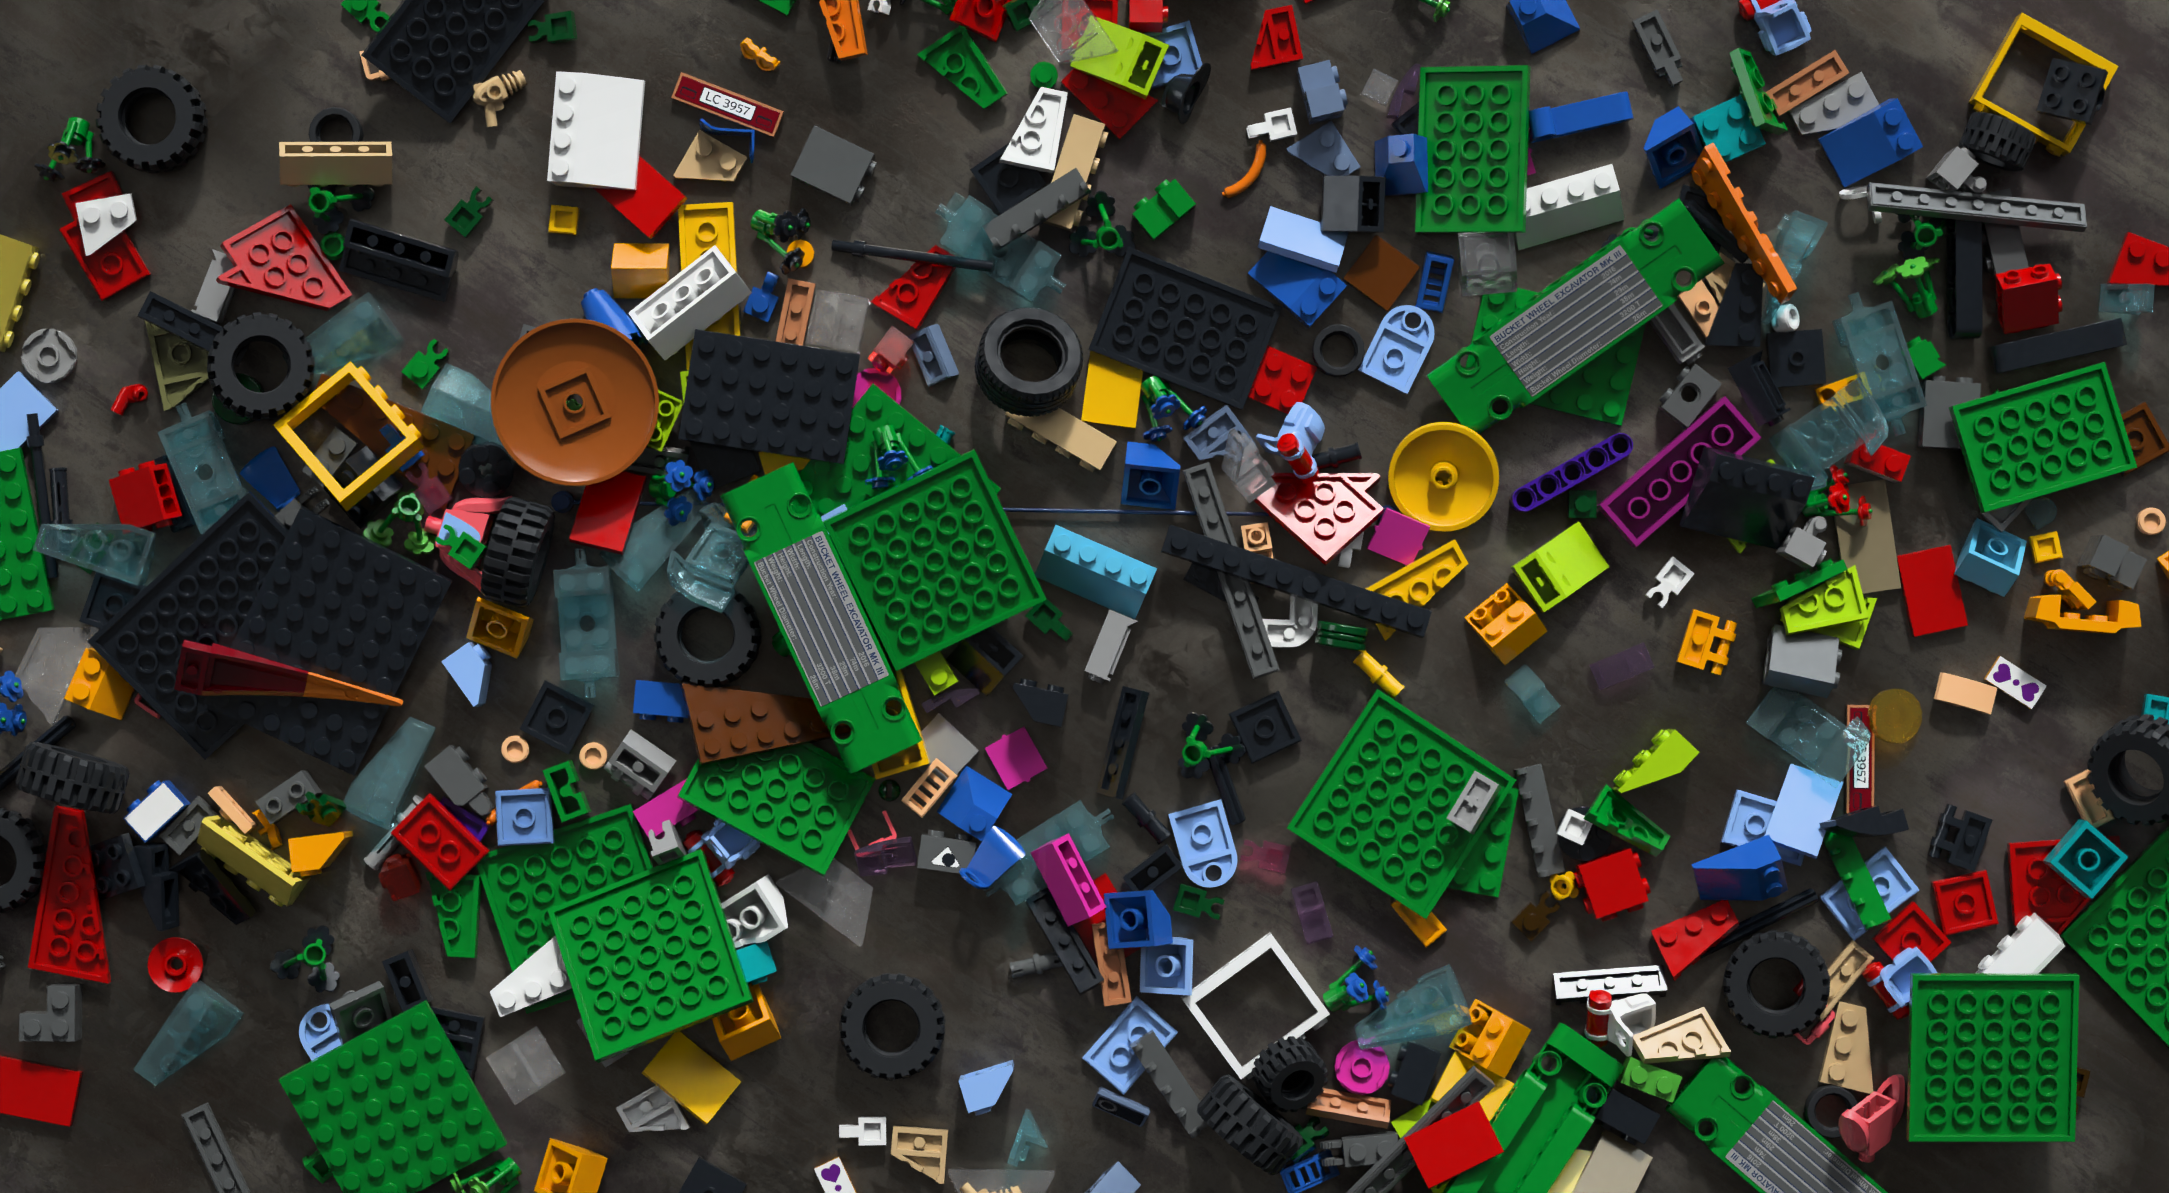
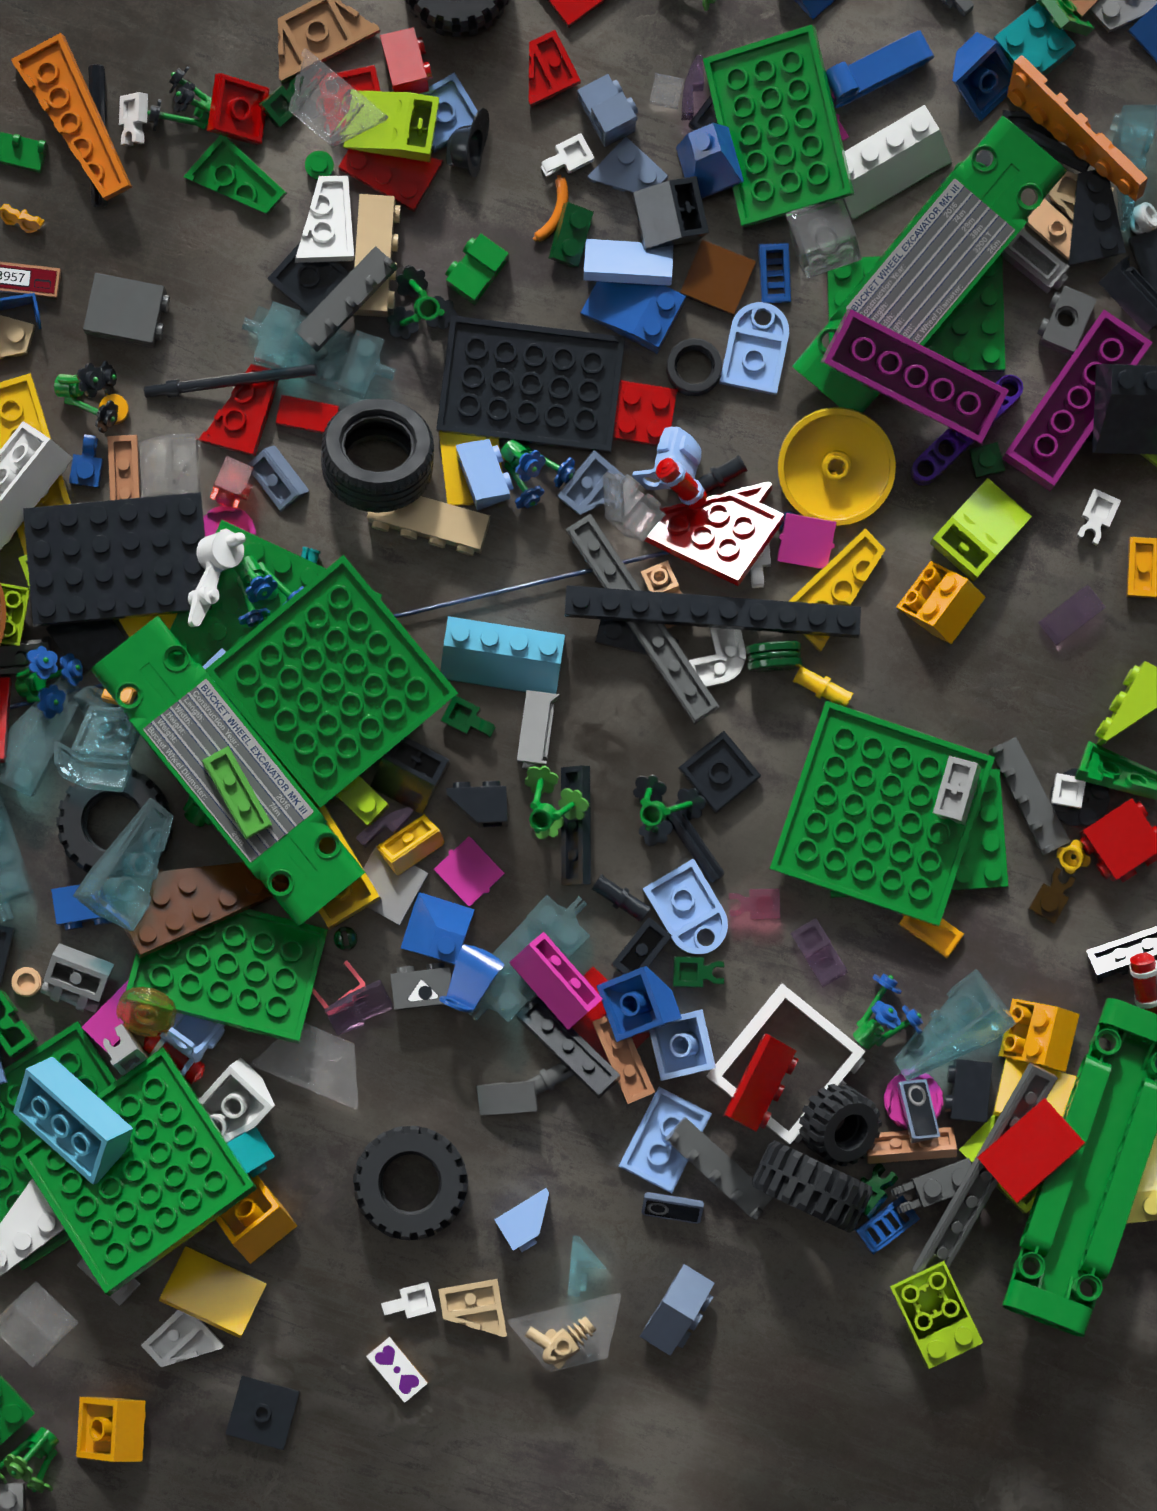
camera: 20 degrees left, 5 degrees down
light nougat slope [901,758,958,818] -> none
blue slope [1121,442,1181,510] -> none
clear light blue slope [1504,664,1561,724] -> none
none -> medium azure slope [13,1057,133,1185]
none -> clear light blue wedge [73,798,174,931]
none -> clear yellow tile [116,987,177,1037]
none -> white piece [188,528,246,627]
none -> bright green tile [202,746,272,840]
none -> red tile [276,395,339,434]
none -> yellow slope [376,814,444,875]
none -> light blue slope [456,439,514,511]
none -> dark grey slope [477,1080,538,1115]
none -> bright green plant [525,766,589,839]
none -> dark green plate [548,202,594,268]
none -> red slope [723,1034,799,1132]
none -> magenta brick [821,309,1009,443]
none -> slope [897,1079,940,1143]

